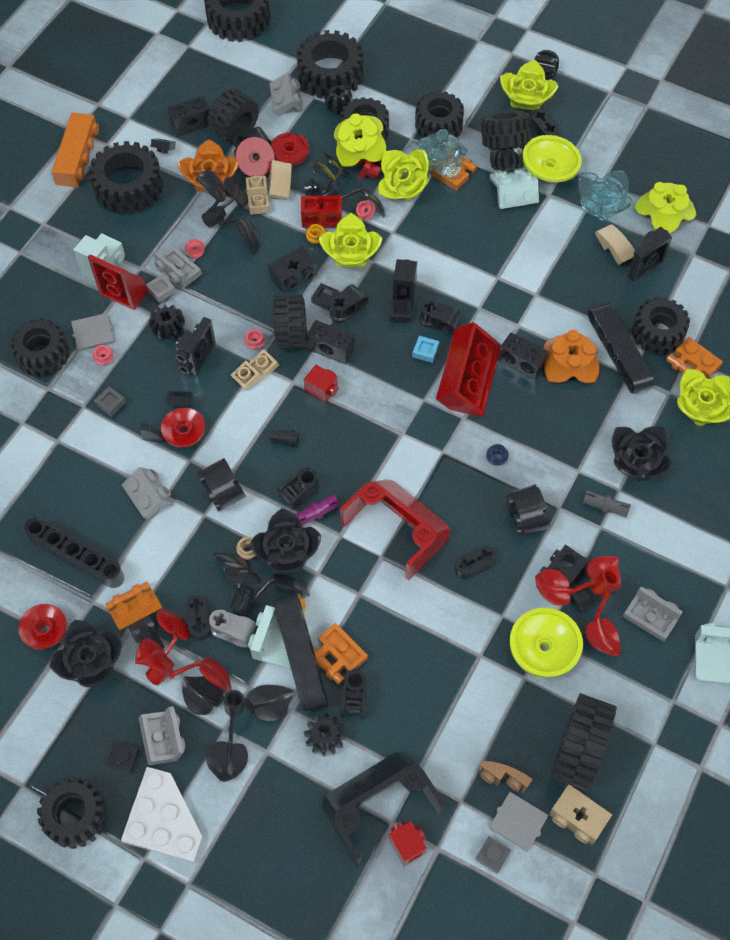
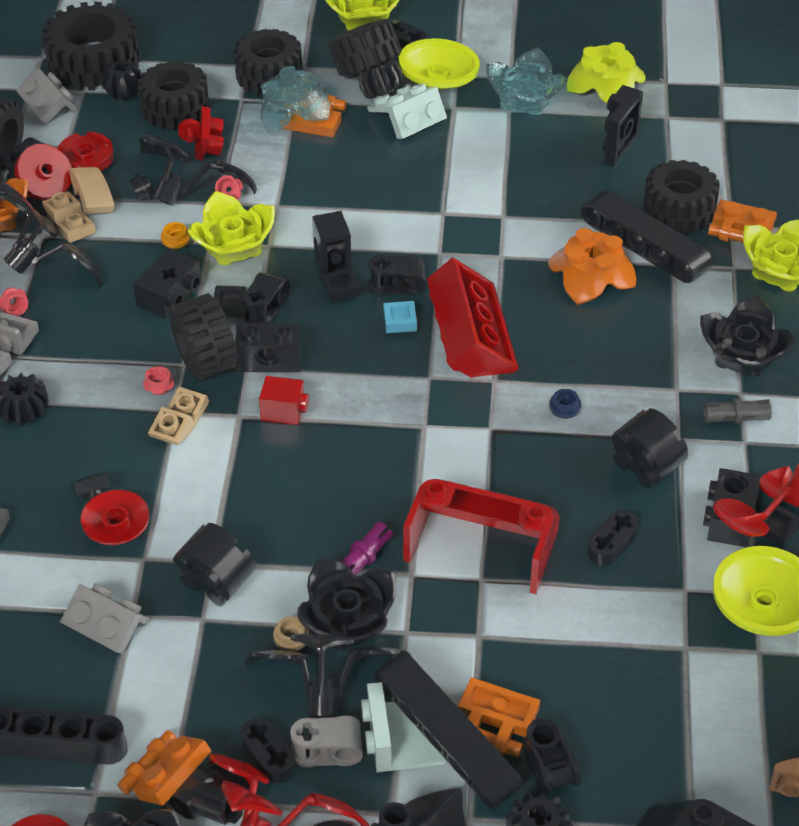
camera: 25 degrees left, 15 degrees down
black tile [140,423,166,443] -> none
black plate [175,317,216,376] -> none
black pin [270,429,299,447] -> none
black piece [276,467,319,510] -> none
red brick [301,195,342,228] -> none
neon yellow brick [334,114,386,167] -> none
neon yellow brick [378,149,429,200] -> none
black brick [498,332,548,380] -> none
tan slope [595,224,635,265] -> none

